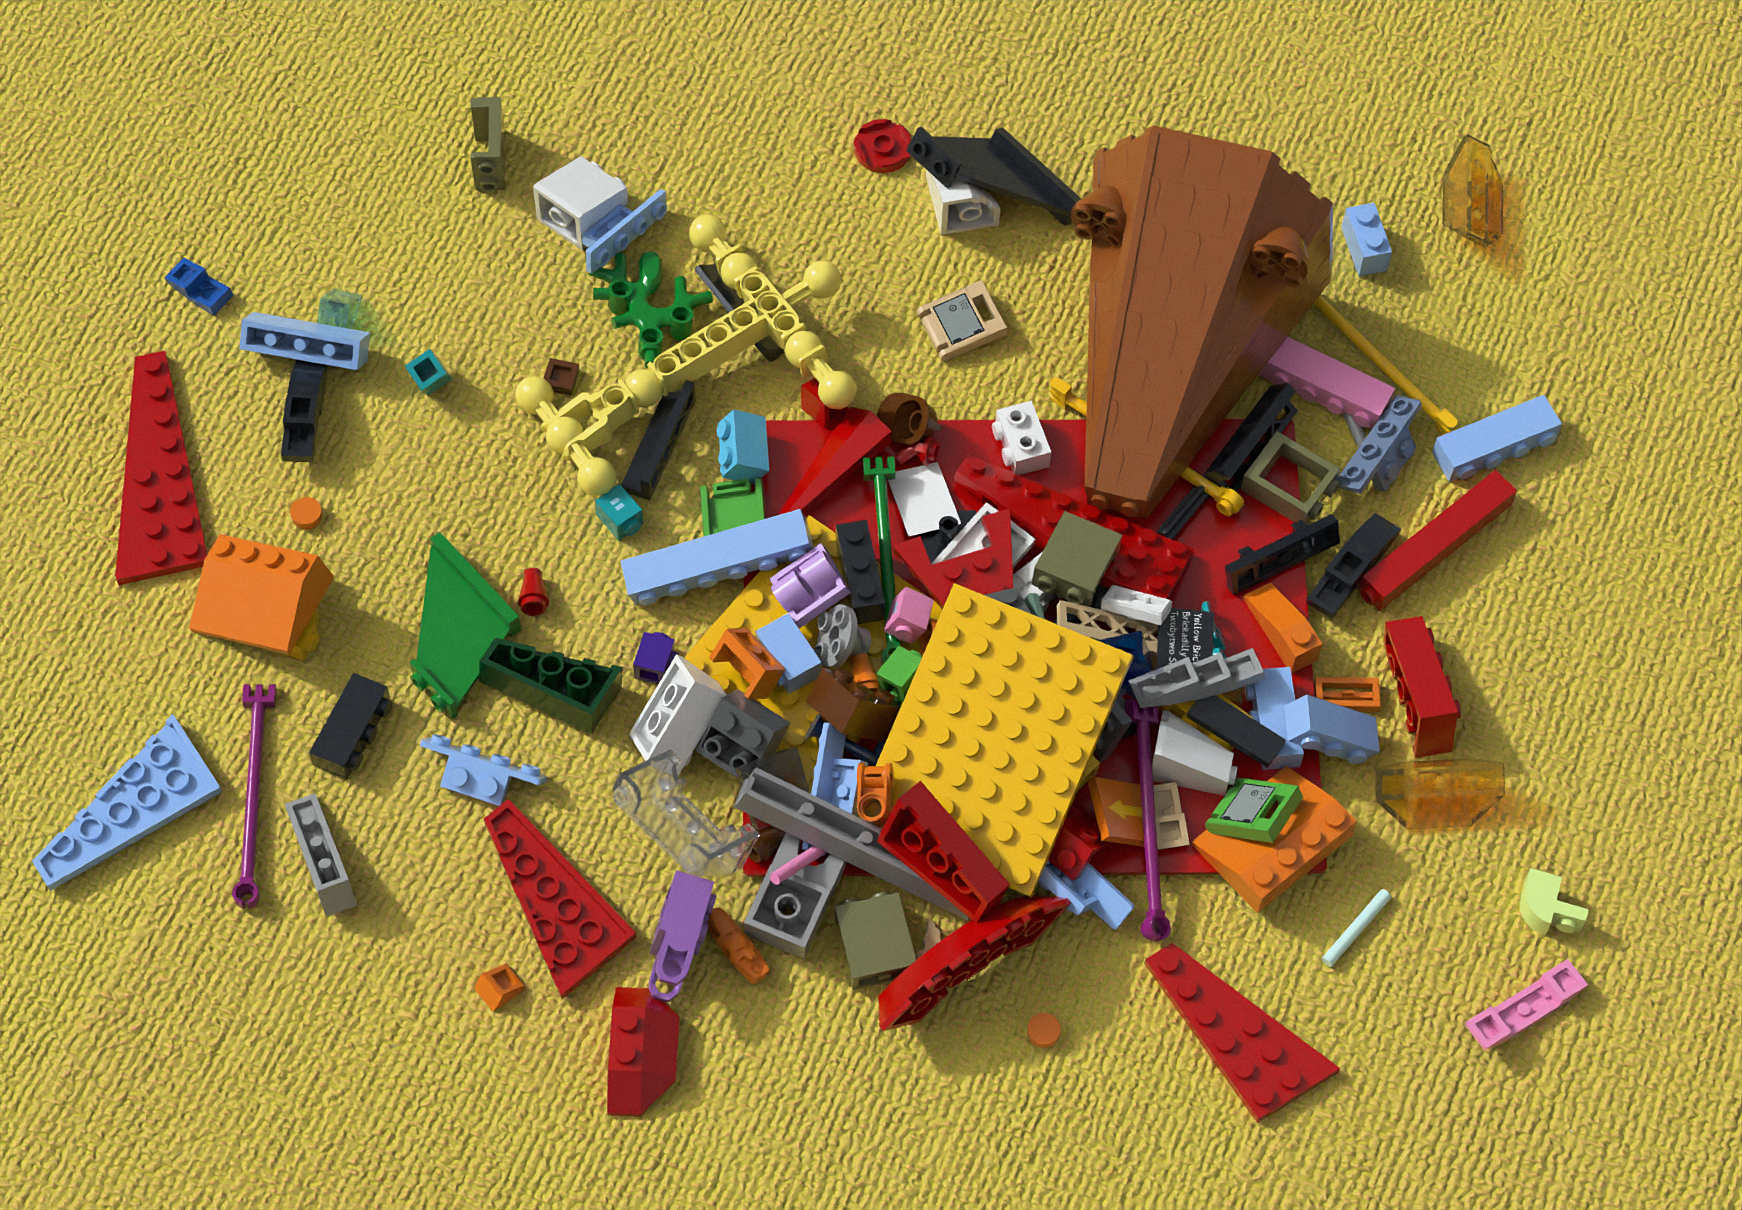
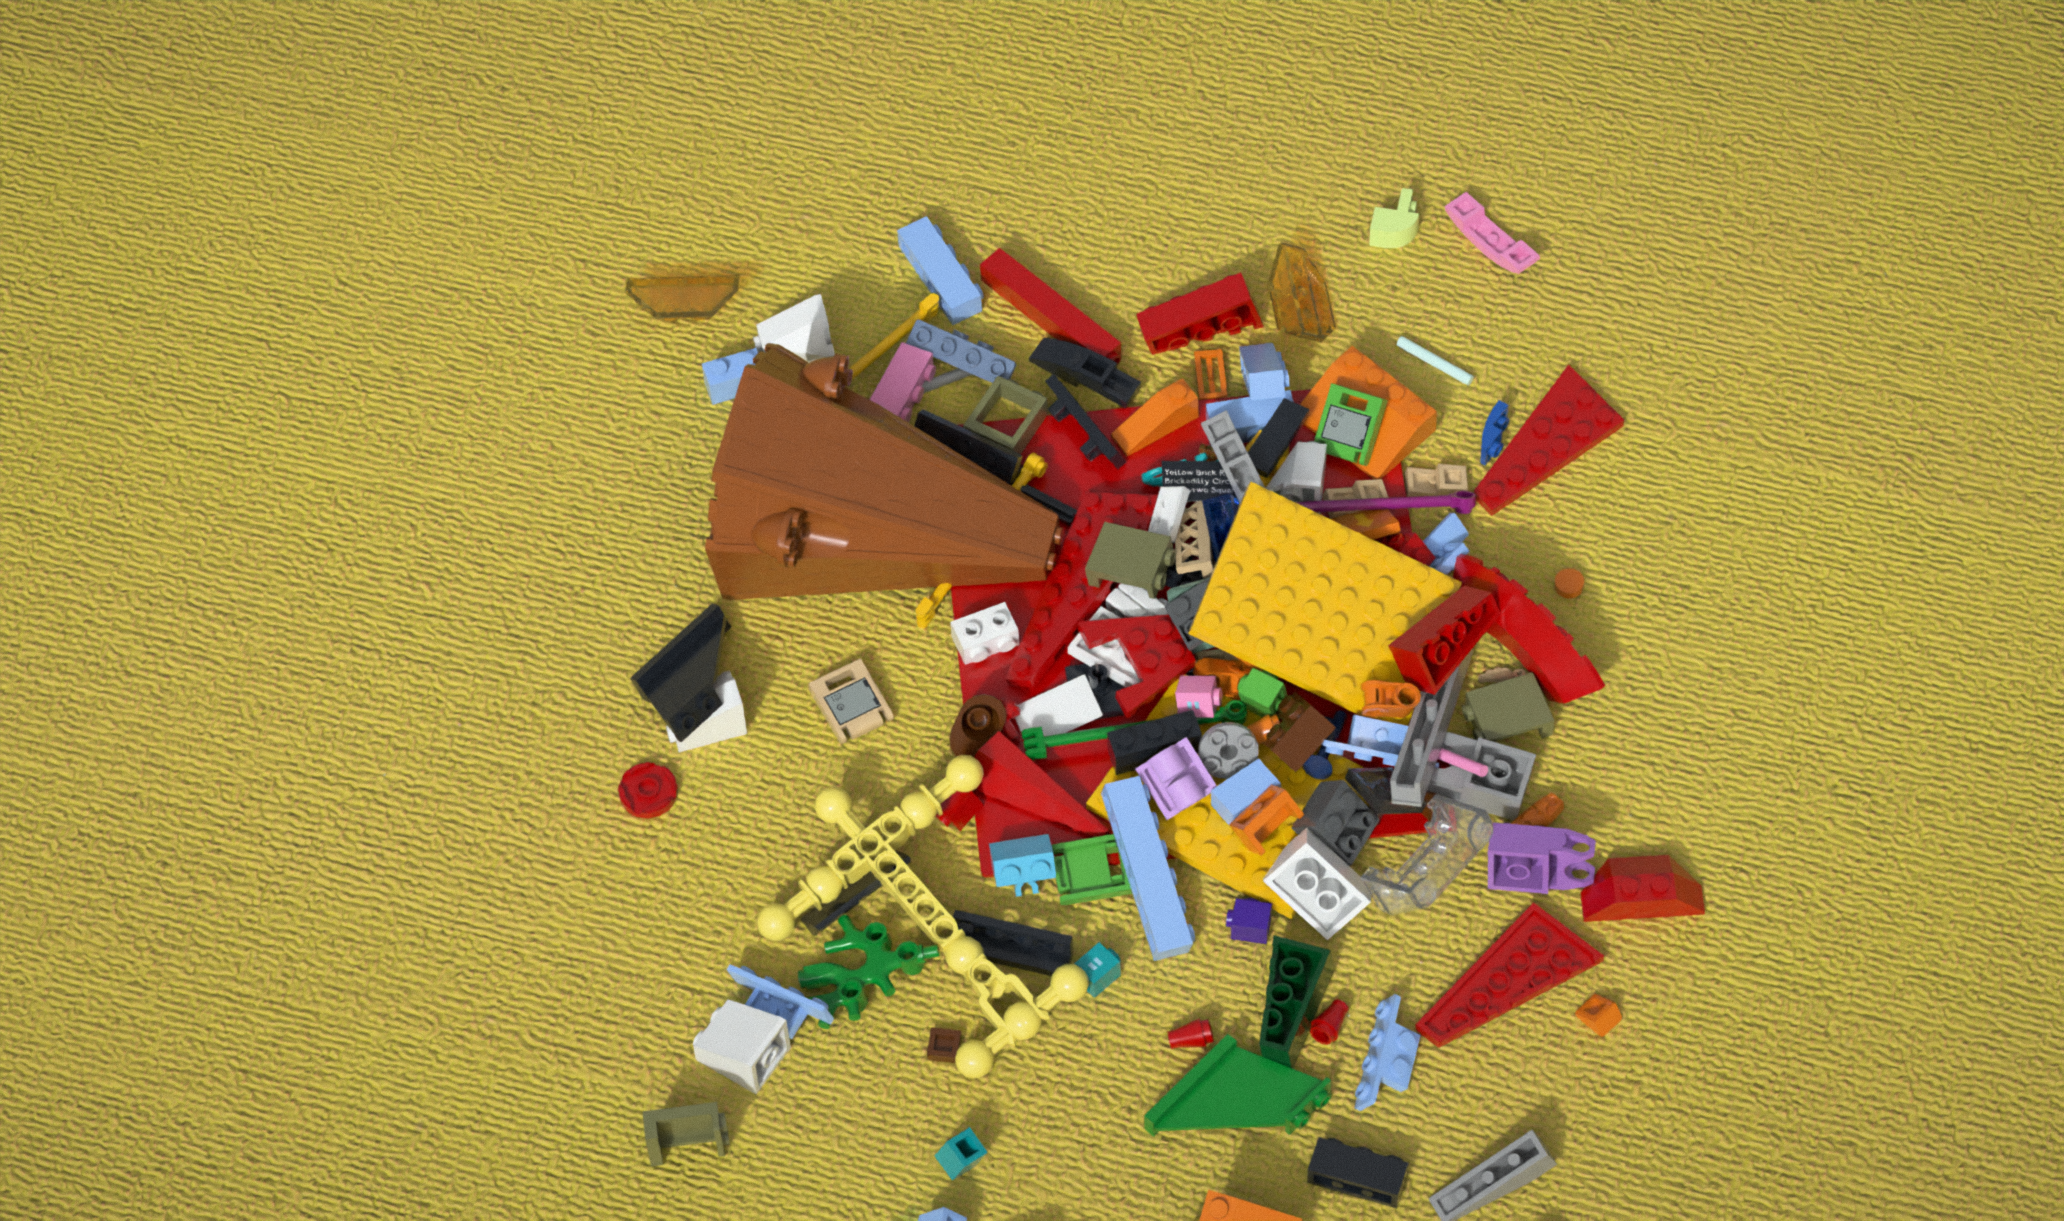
camera: 90 degrees left, 5 degrees down
none -> white slope [753,294,835,362]
none -> red cone [1310,999,1349,1045]
none -> tan slope [1404,464,1468,497]
none -> blue slope [1480,400,1510,466]

